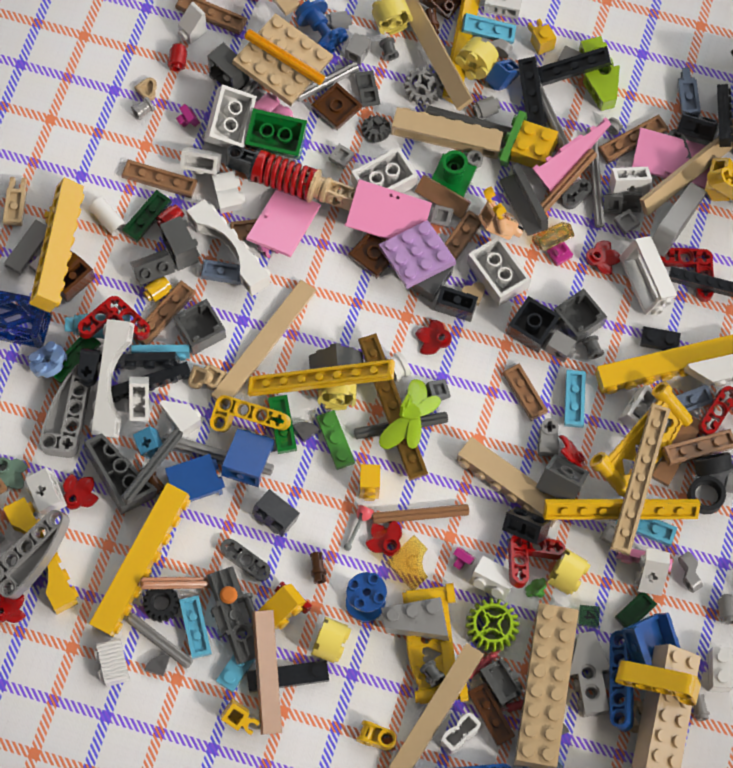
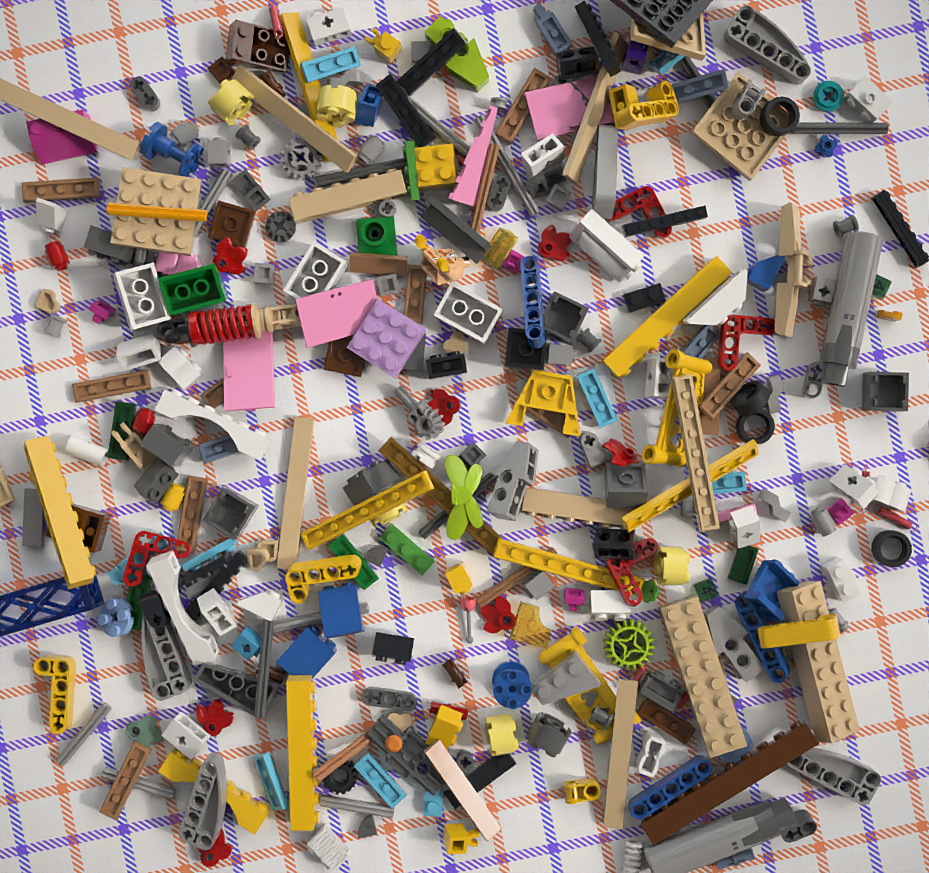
camera: 30 degrees left, 20 degrees up
none -> tan hinge [110,422,156,472]
none -> red plate [212,237,248,275]
none -> medium azure plate [253,752,289,810]
none -> tan tile [388,712,413,732]
none -> light grey gear [395,385,445,440]
none -> dark grey bush [456,750,474,771]
none -> light grey brick [487,441,539,521]
none -> yellow tile [493,538,645,597]
none -> yellow wing [505,370,580,437]
none -> blue beam [521,256,545,349]
none -> light grey brick [524,570,555,600]
none -> dark grey brick [527,713,572,757]

